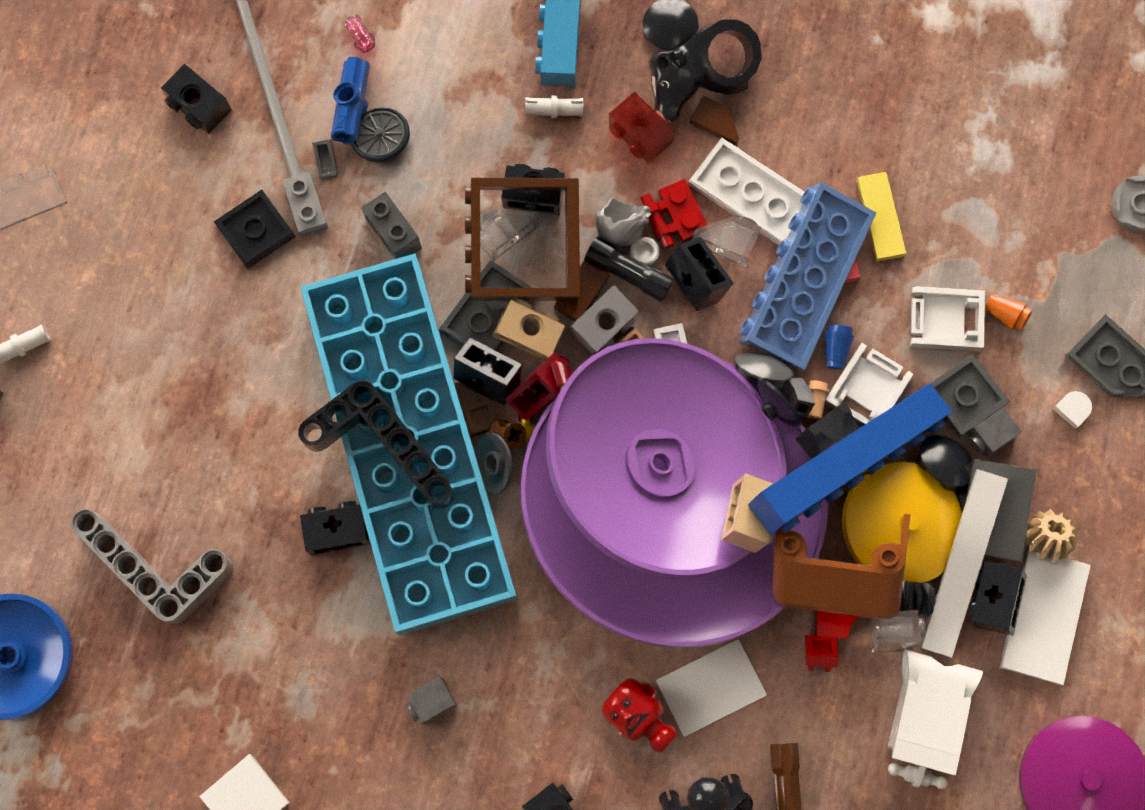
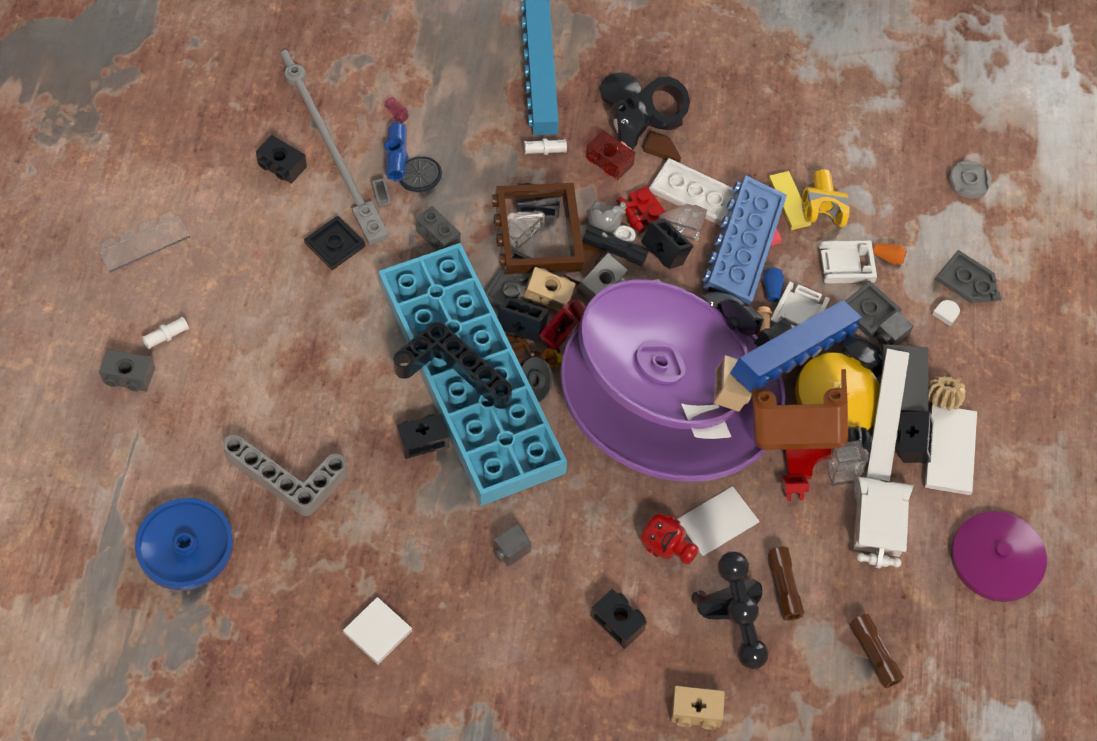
camera: 15 degrees left, 15 degrees down
none -> white sticker [681,403,731,439]
none -> yellow connector [802,169,850,228]

